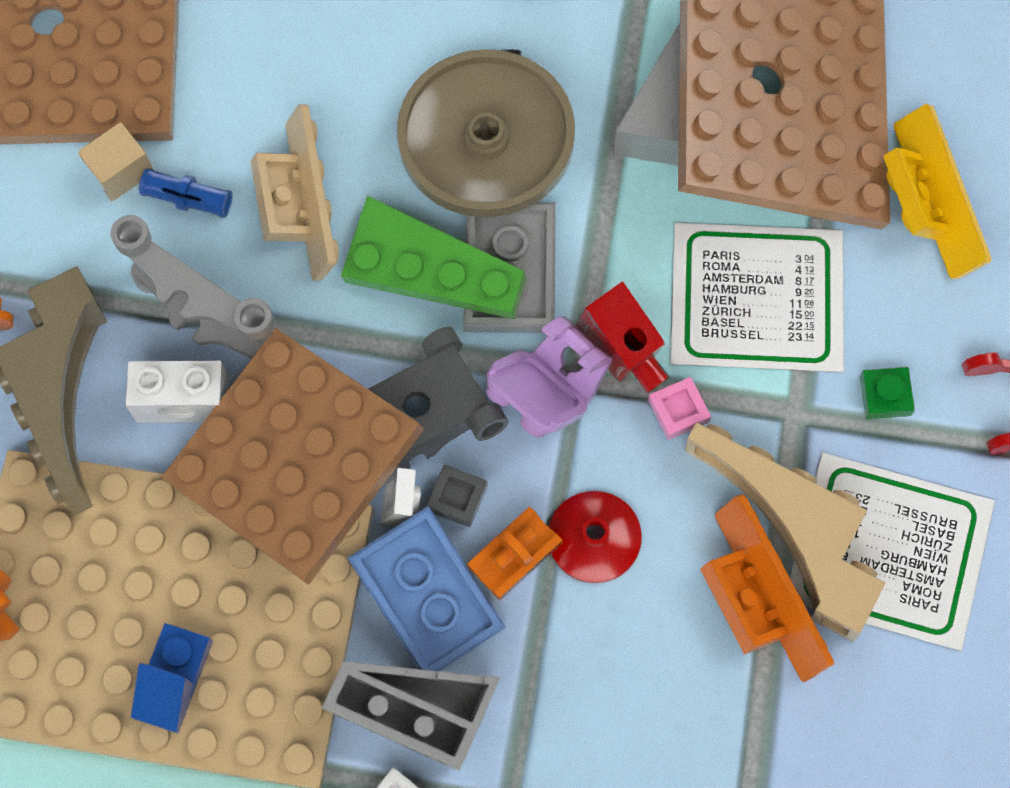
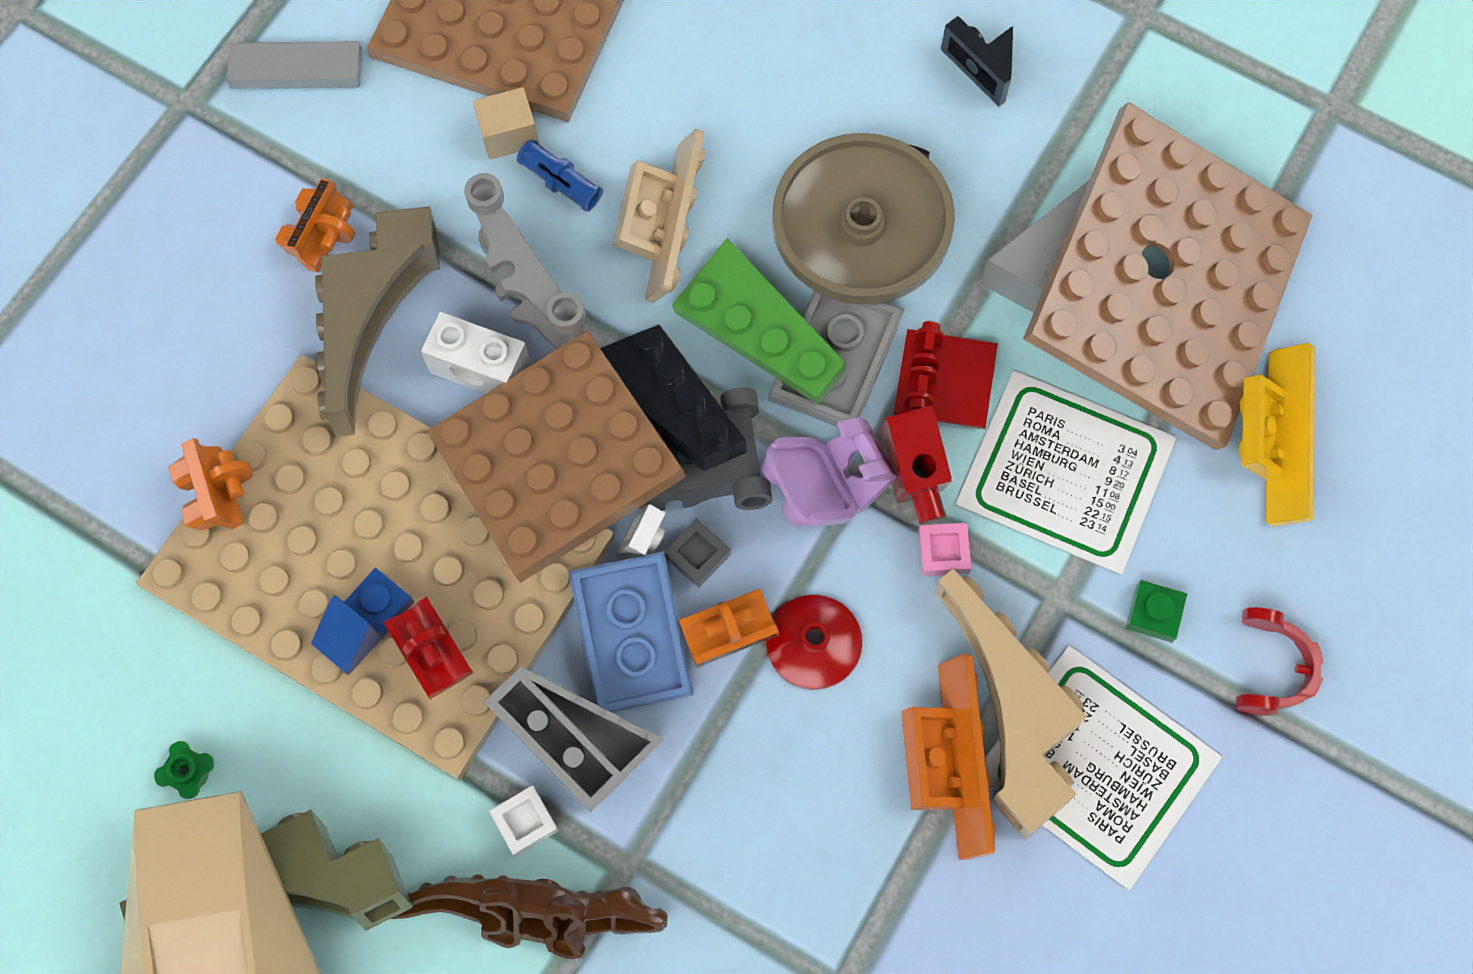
camera: 20 degrees right, 0 degrees up
none -> red hips [383,596,473,700]
none -> black wing [600,324,747,471]
none -> red hinge [893,321,998,430]

